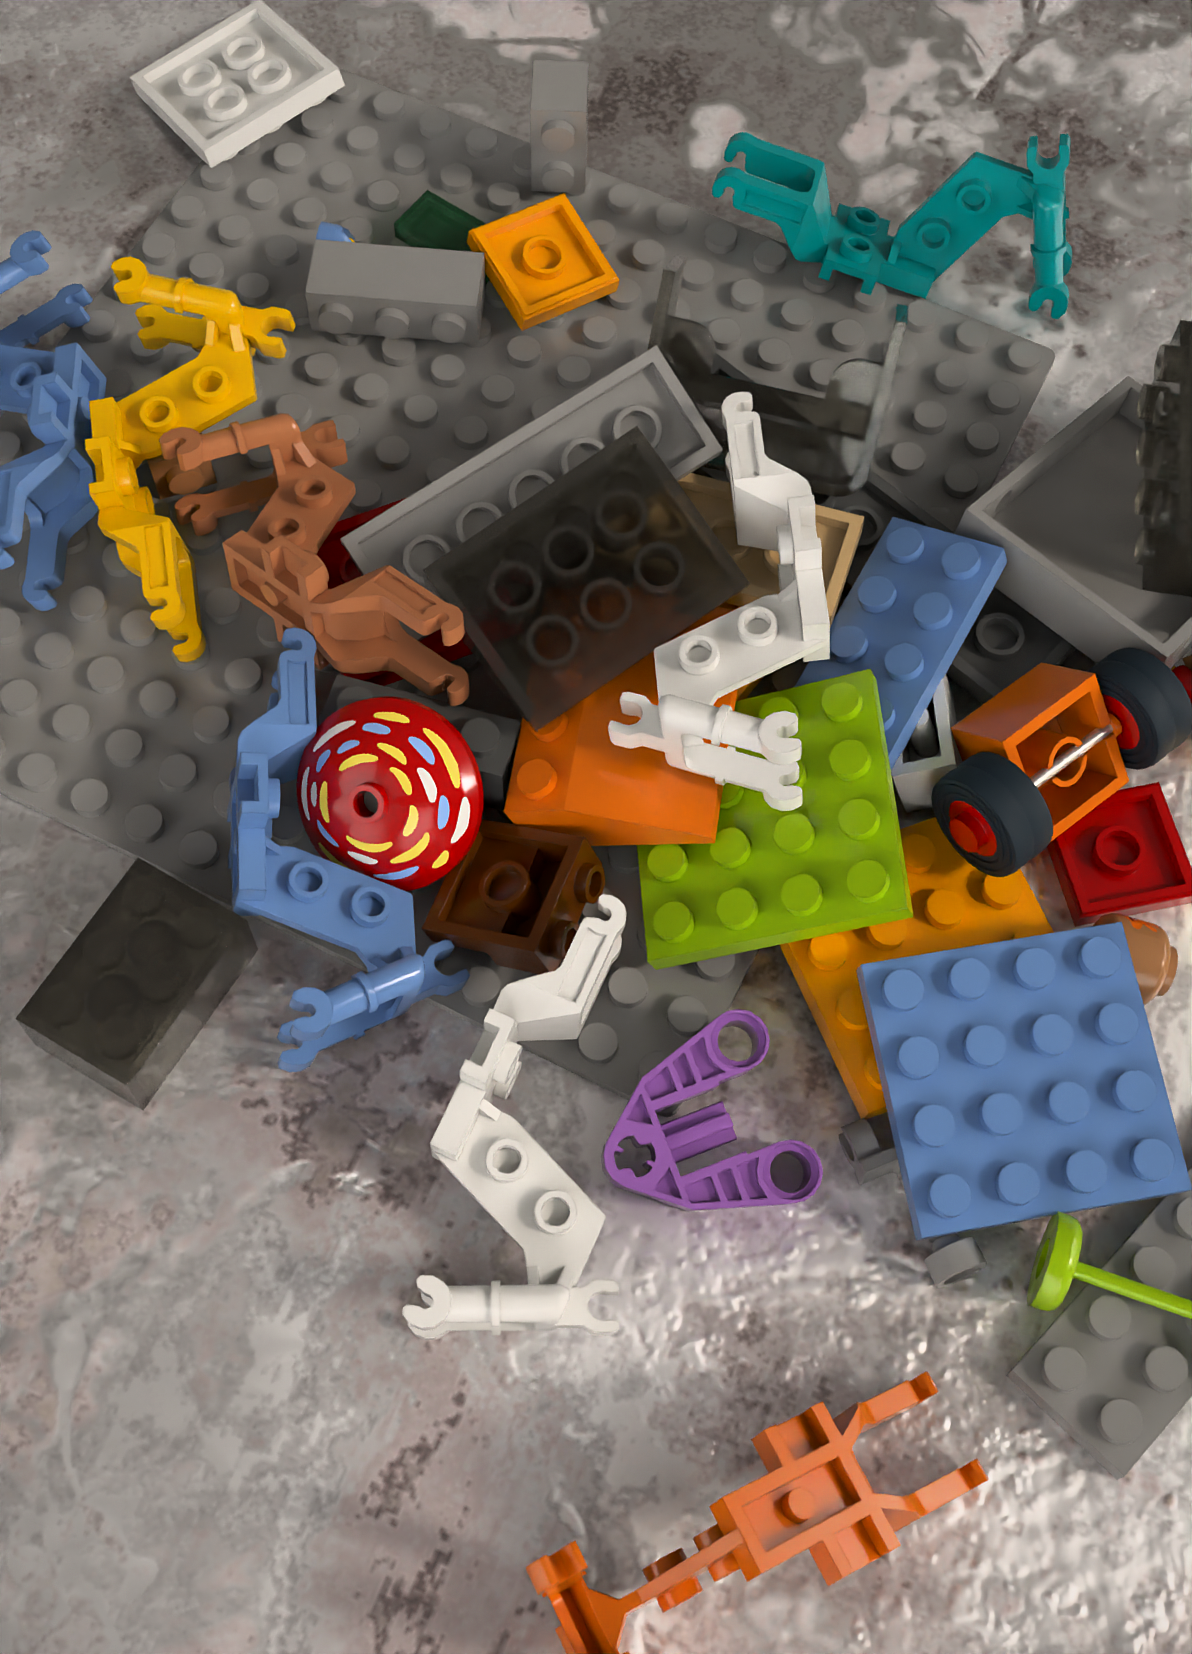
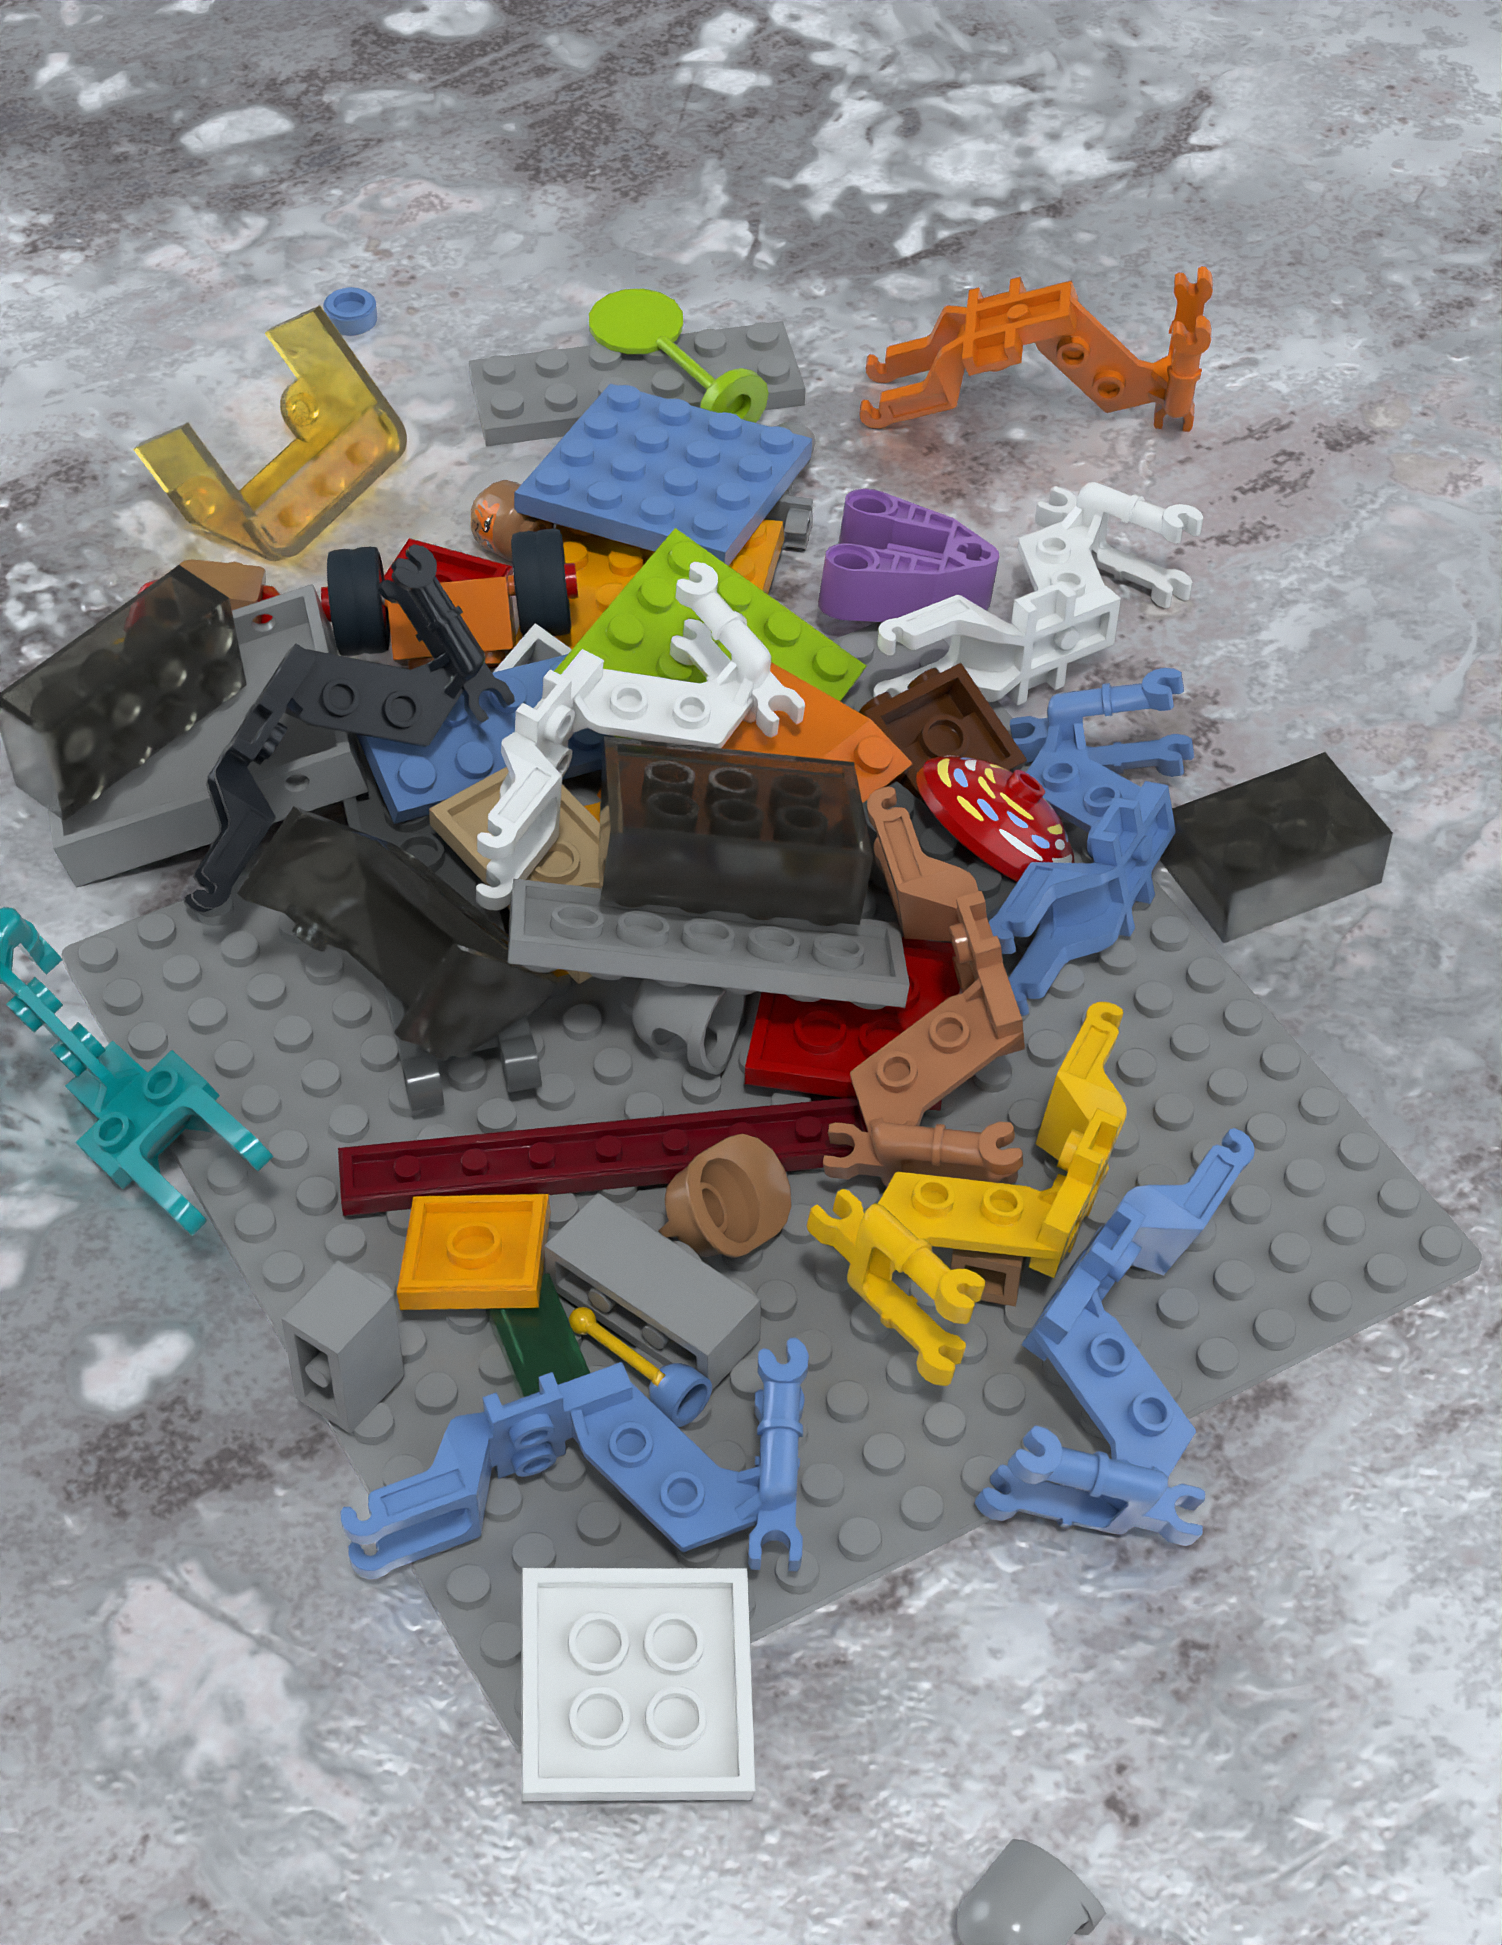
camera: 145 degrees left, 15 degrees down
none -> black piece [183,544,515,913]
none -> dark red tile [338,1097,868,1216]
none -> medium blue piece [340,1338,809,1579]
none -> medium nougat piece [658,1134,791,1258]

